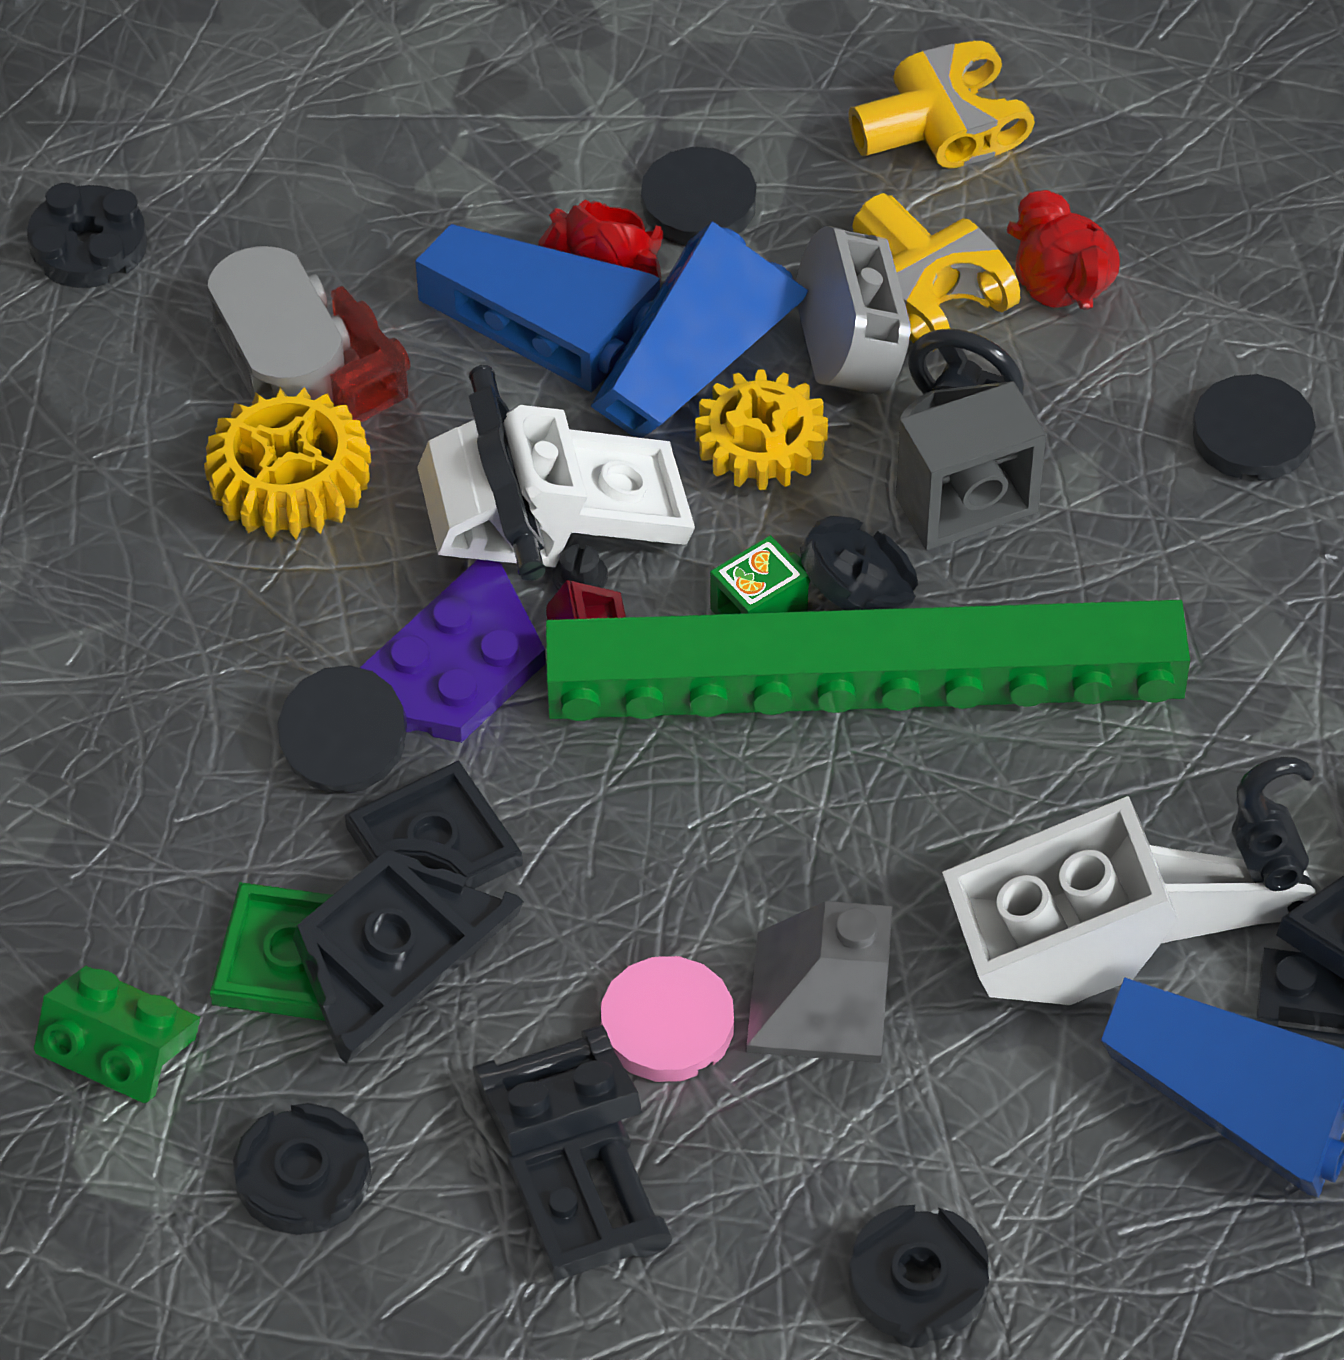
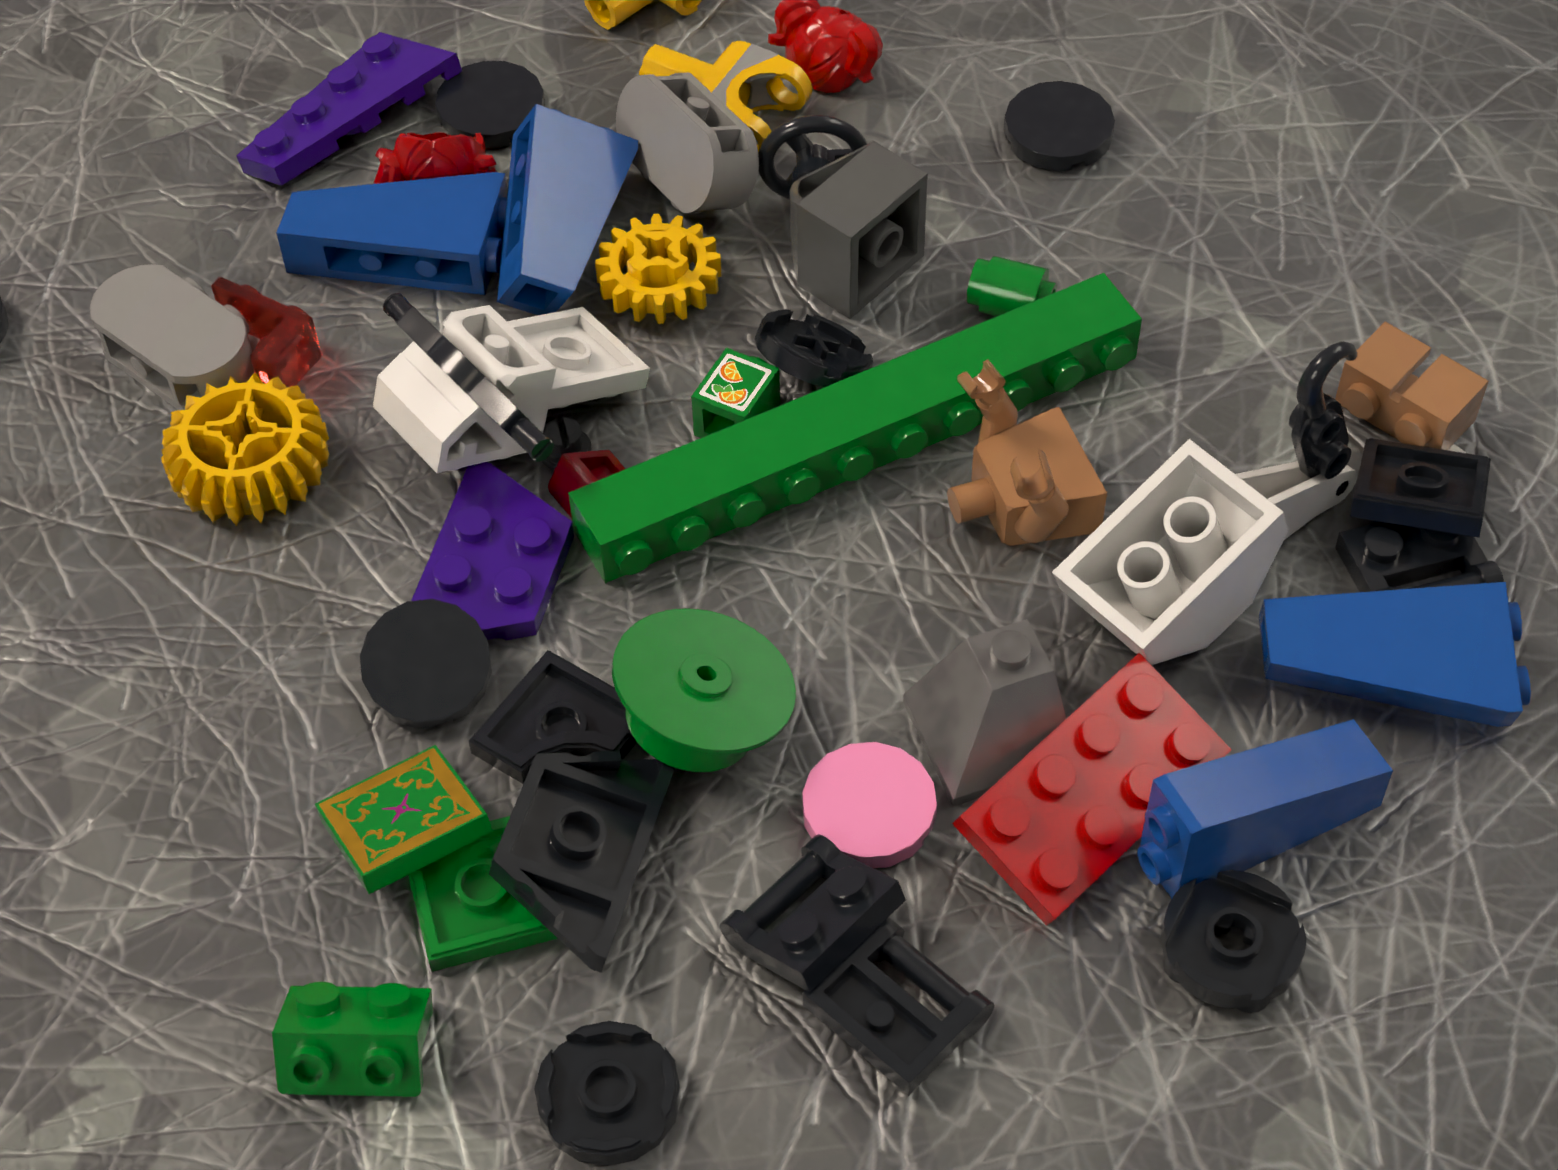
camera: 25 degrees left, 0 degrees up
none -> dark purple wing [236,32,463,186]
none -> green tile [315,745,493,894]
none -> green piece [612,608,796,772]
none -> medium nougat torso [947,359,1107,546]
none -> red plate [952,653,1232,926]
none -> green brick [967,256,1057,317]
none -> blue slope [1137,719,1393,899]

